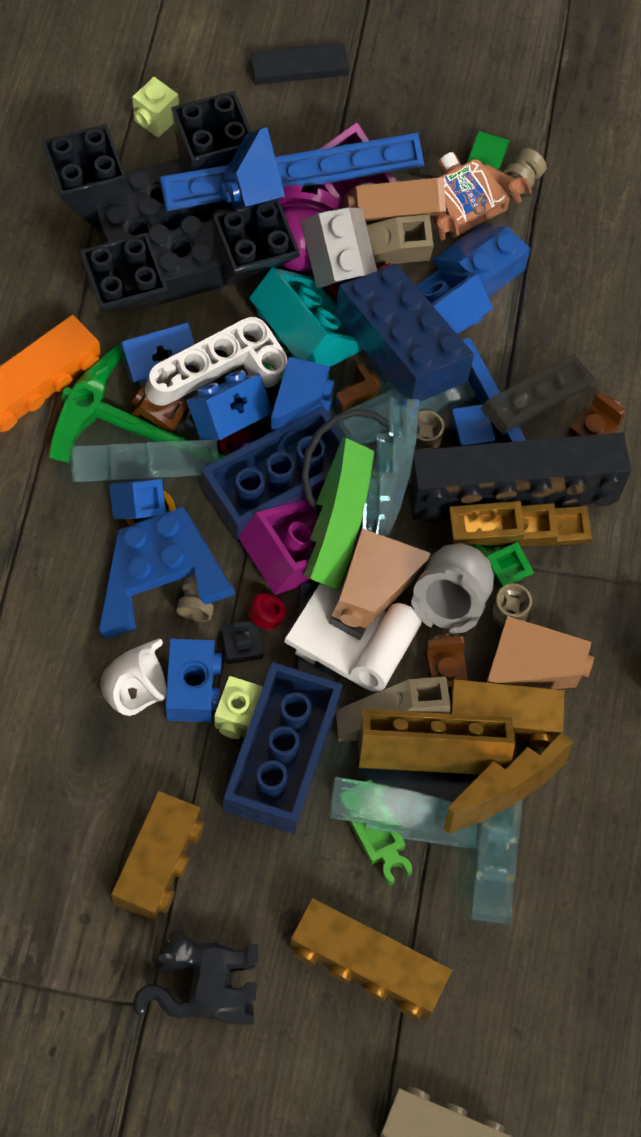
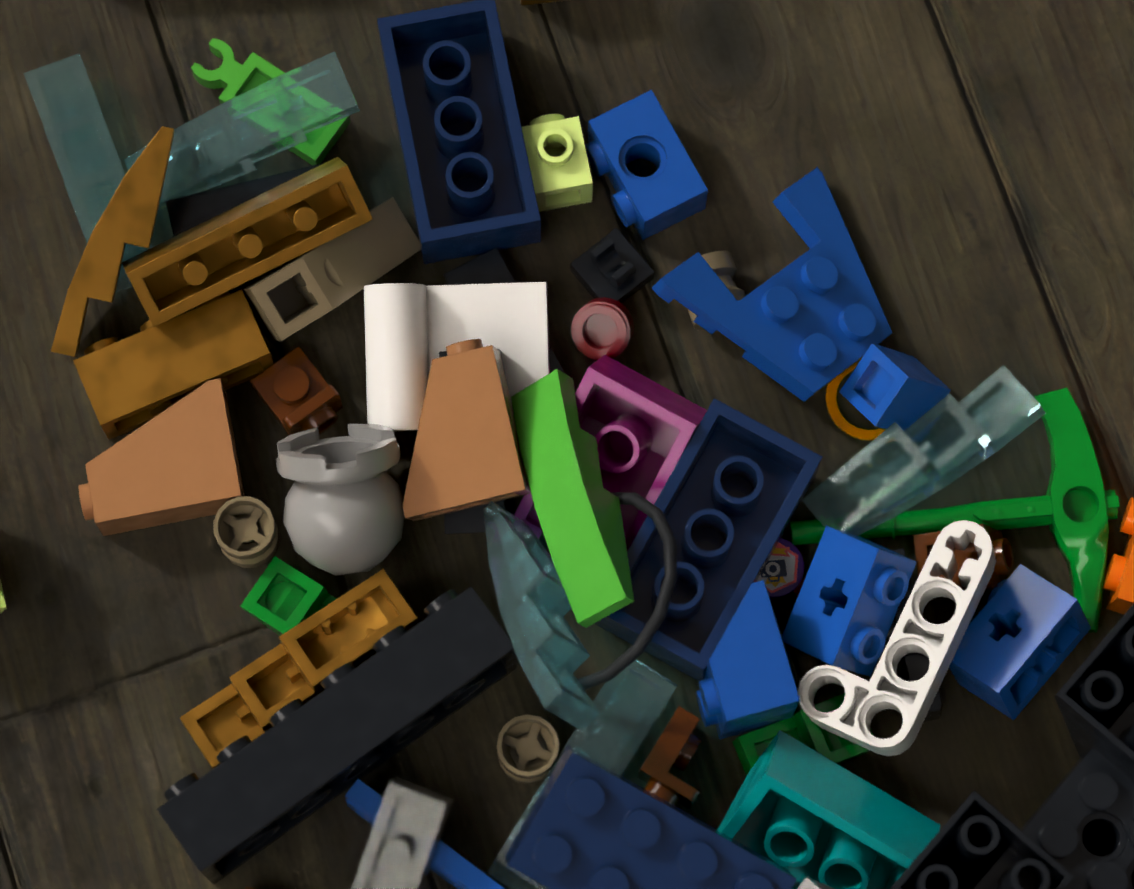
camera: 155 degrees right, 10 degrees up
white piece [100,639,167,716] -> none
blue panel [449,404,496,446] -> none

